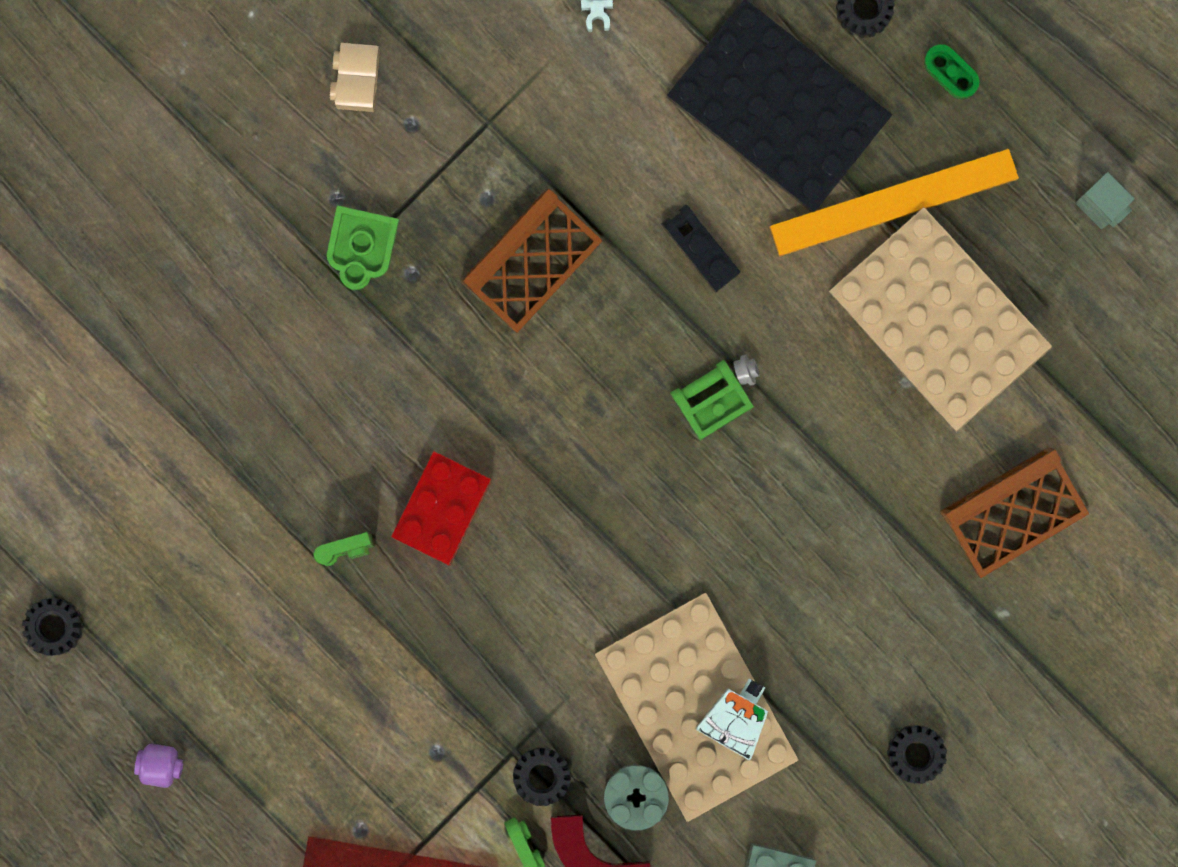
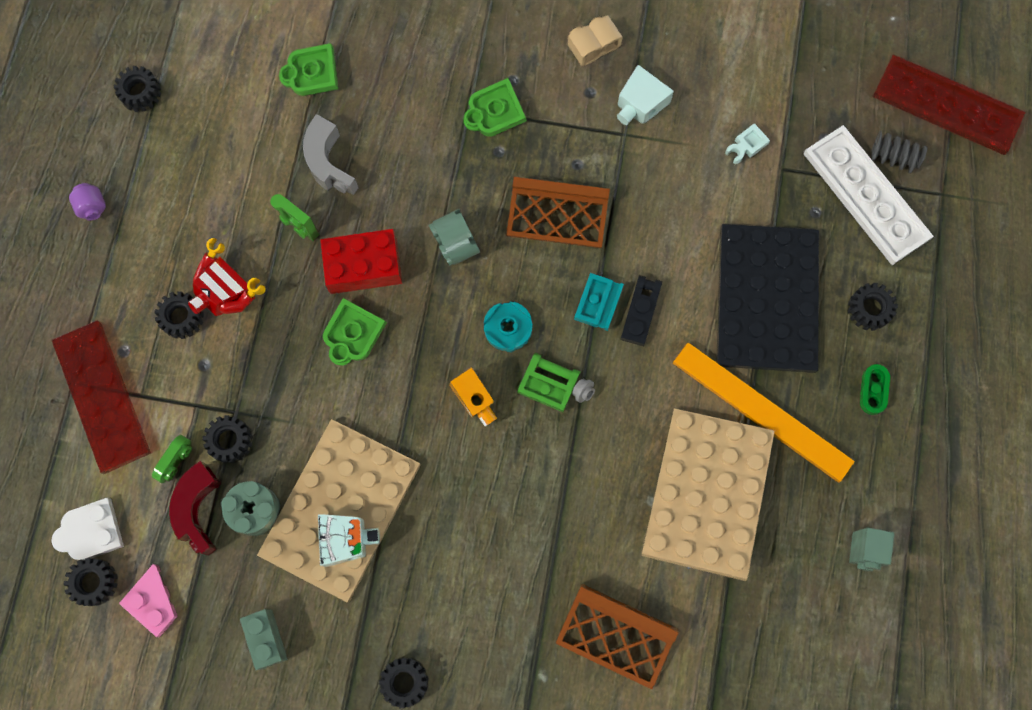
camera: 60 degrees right, 10 degrees down
none -> black tyre [154,291,204,339]
none -> red torso [188,238,266,316]
none -> bright green plate [279,43,338,96]
none -> light grey arch [303,114,359,195]
none -> bright green plate [323,298,387,366]
none -> sand green brick [429,209,480,266]
none -> light orange torso [449,367,497,426]
none -> teal plate [484,302,533,352]
none -> teal plate [574,273,624,331]
none -> light aqua torso [617,65,674,125]

